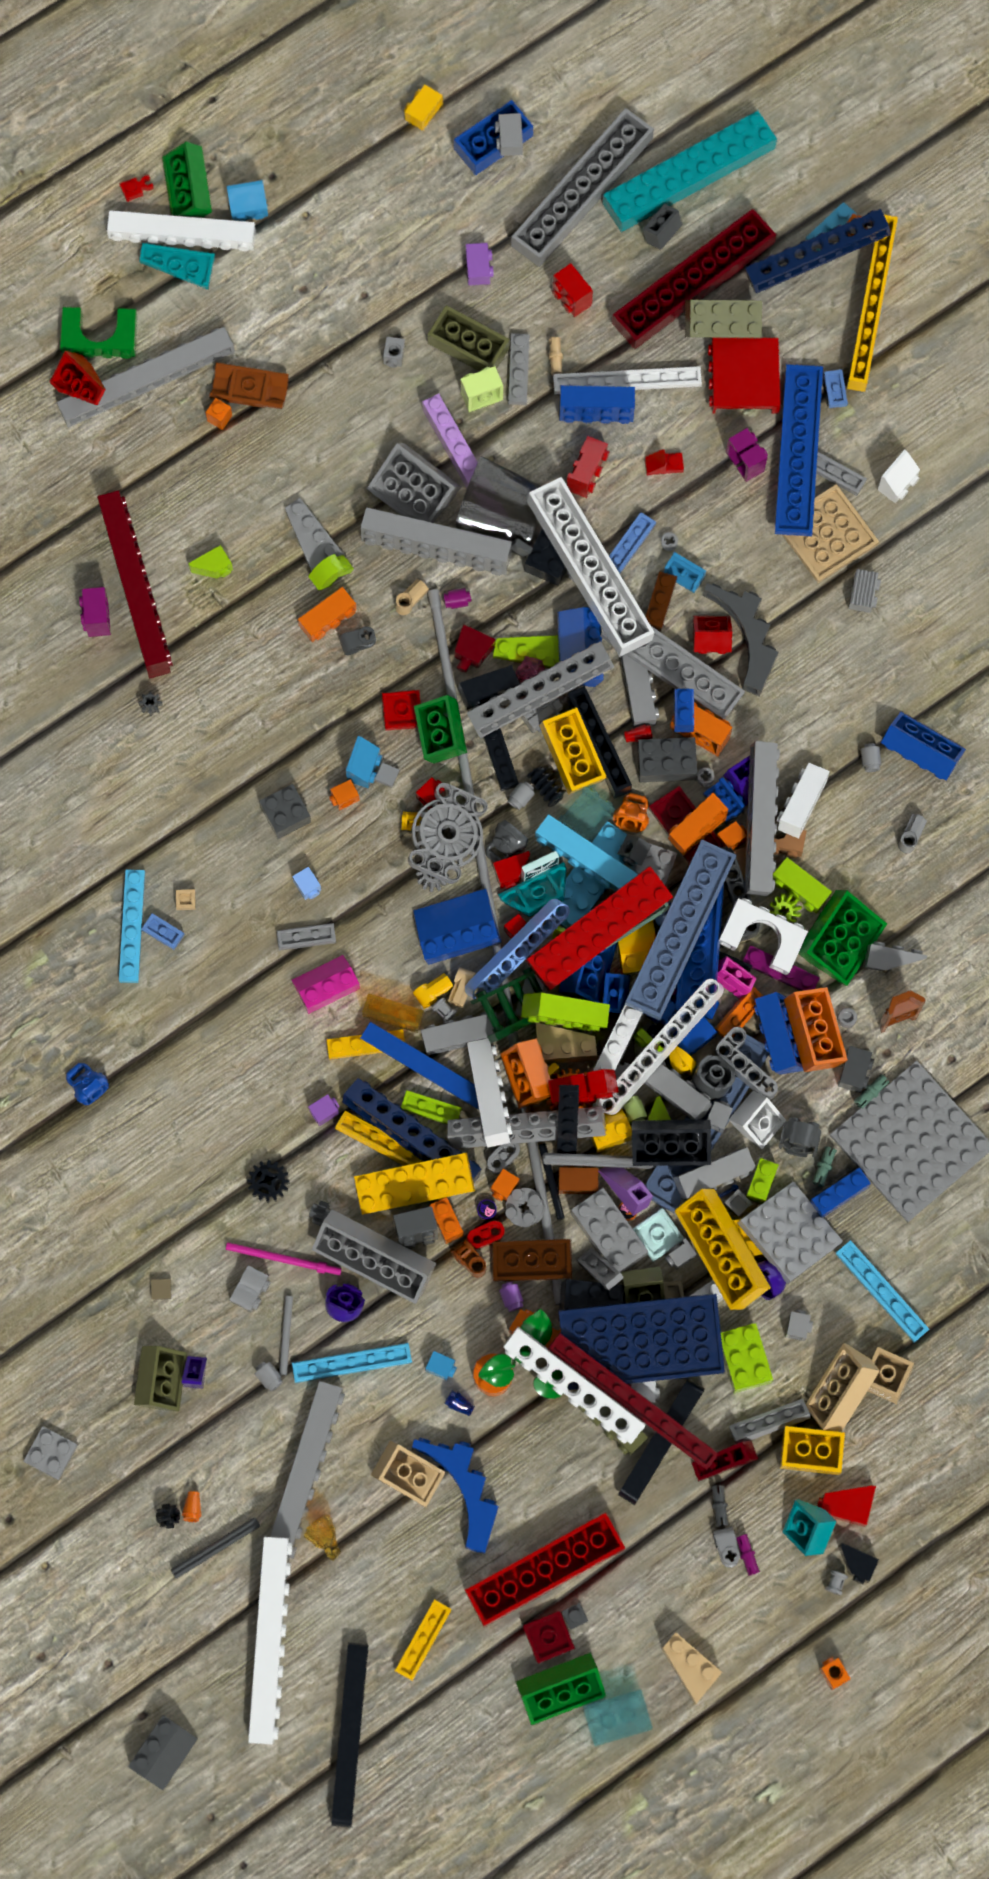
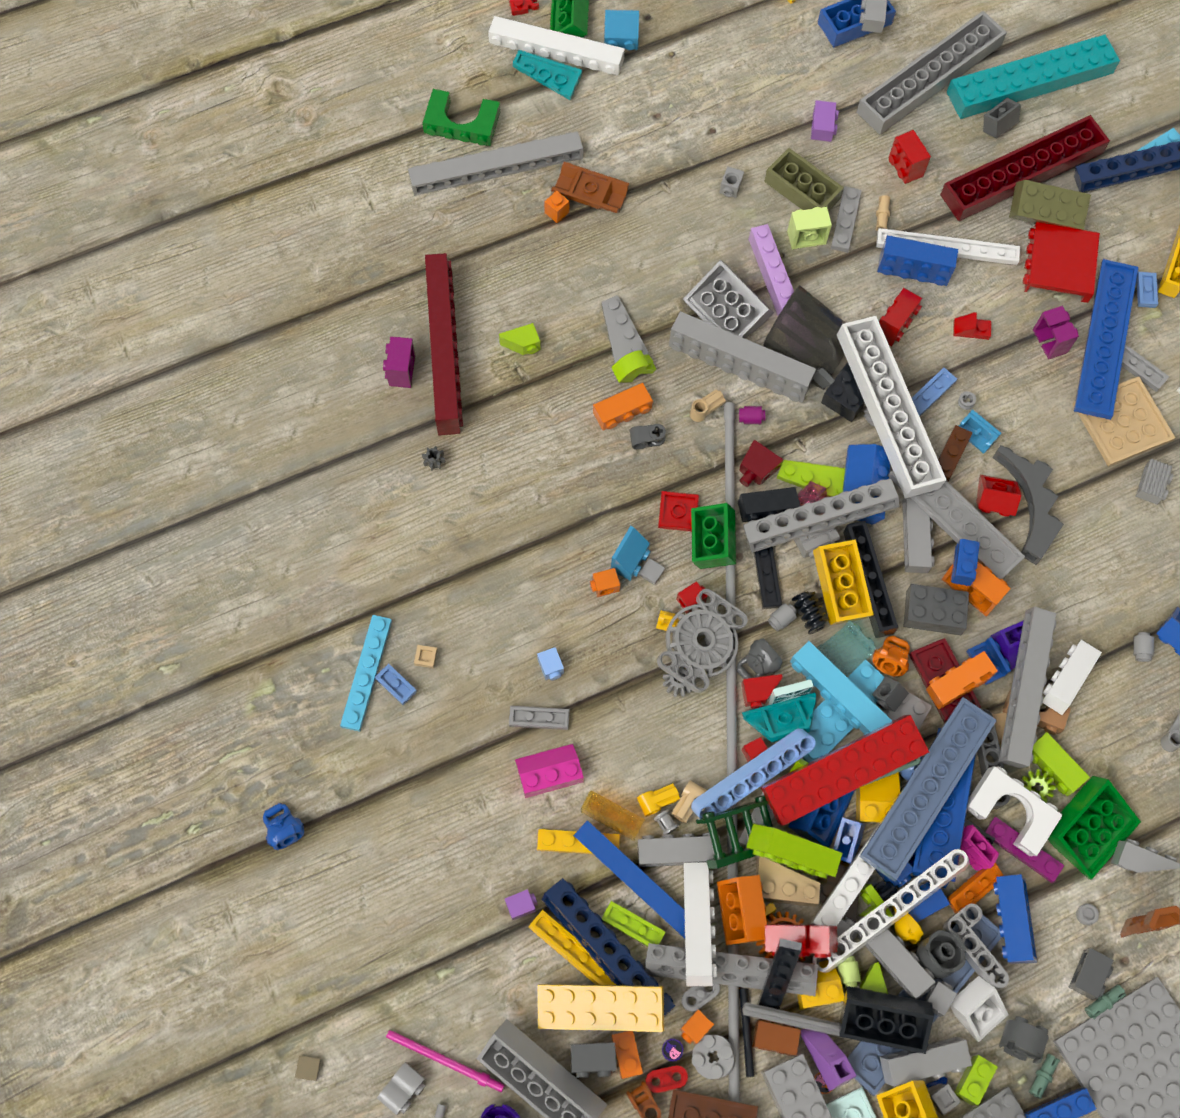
camera: 10 degrees right, 5 degrees down
red wedge [49,351,106,405] -> none
black gear [247,1160,290,1203] -> none
dark grey brick [259,784,311,839] -> none
dark grey gear [309,1200,332,1226] -> none
blue slope [413,889,502,965] -> none
red cone [624,724,653,743] -> none
light grey bush [697,768,714,787] -> none
orange brick [717,821,747,850] -> none
orange brick [784,987,848,1072] -> none

